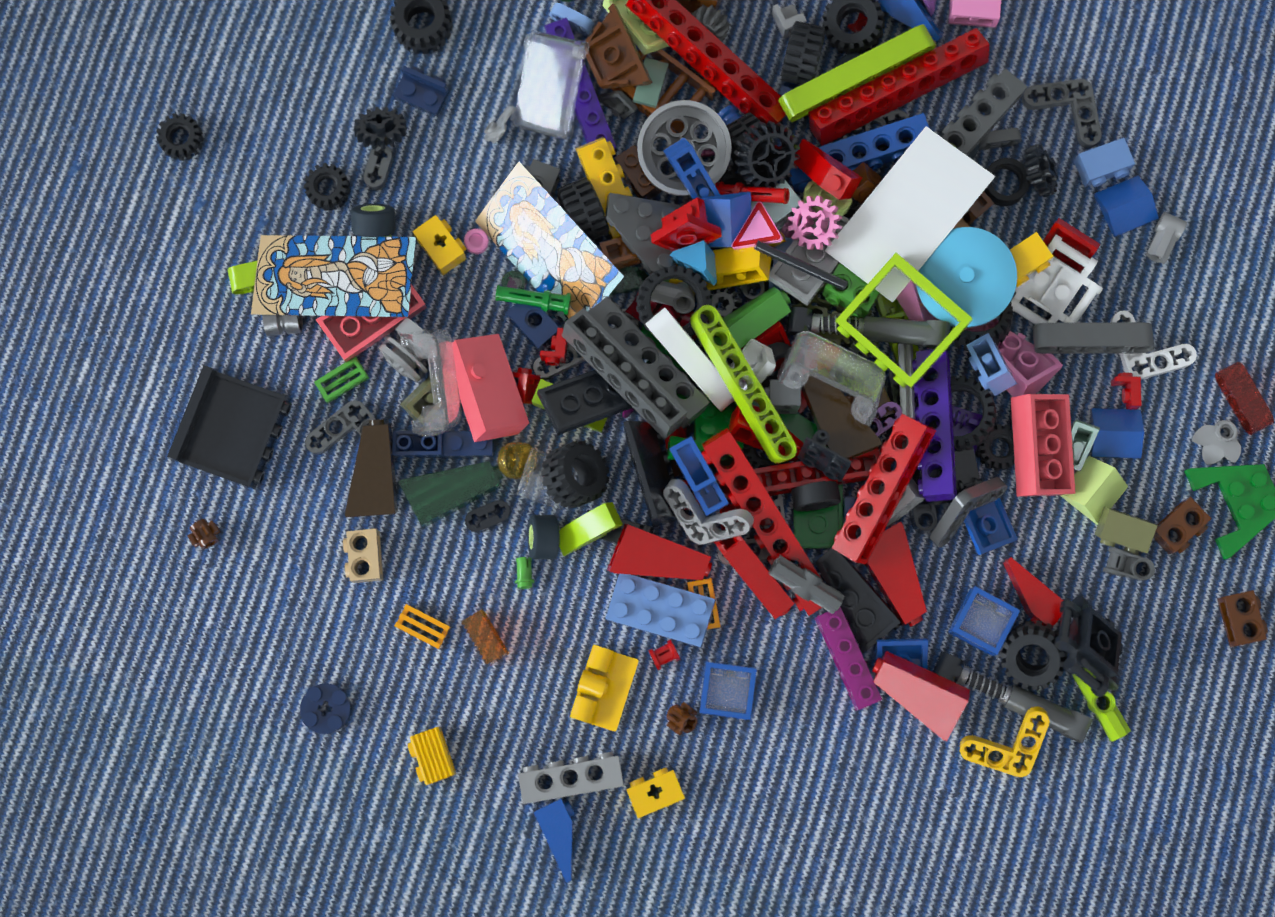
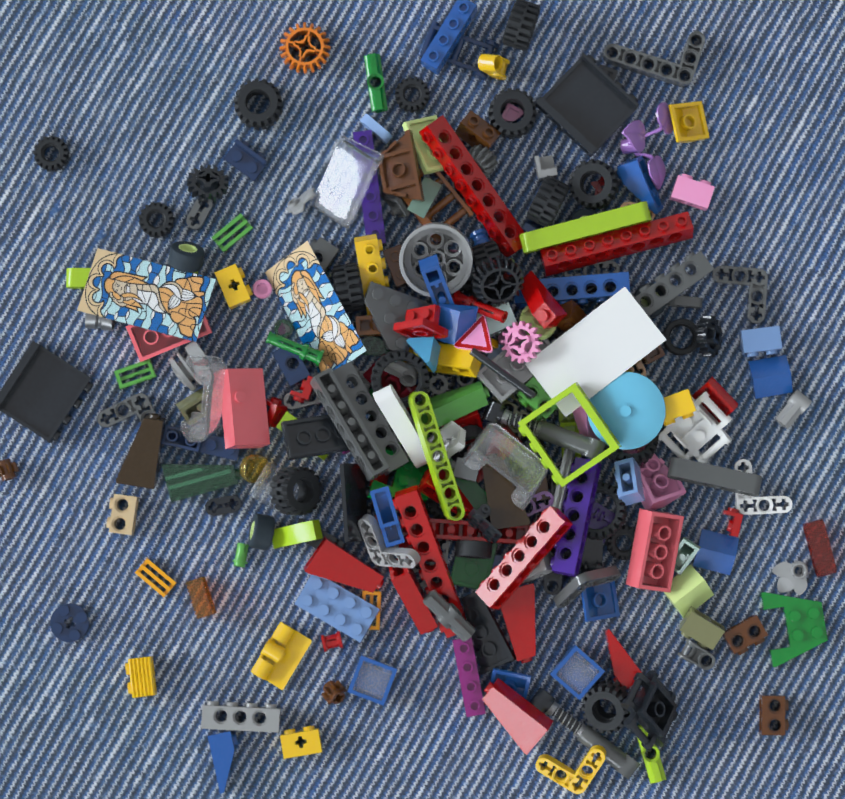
camera: 10 degrees right, 5 degrees up
none -> bright green tile [211,213,253,253]

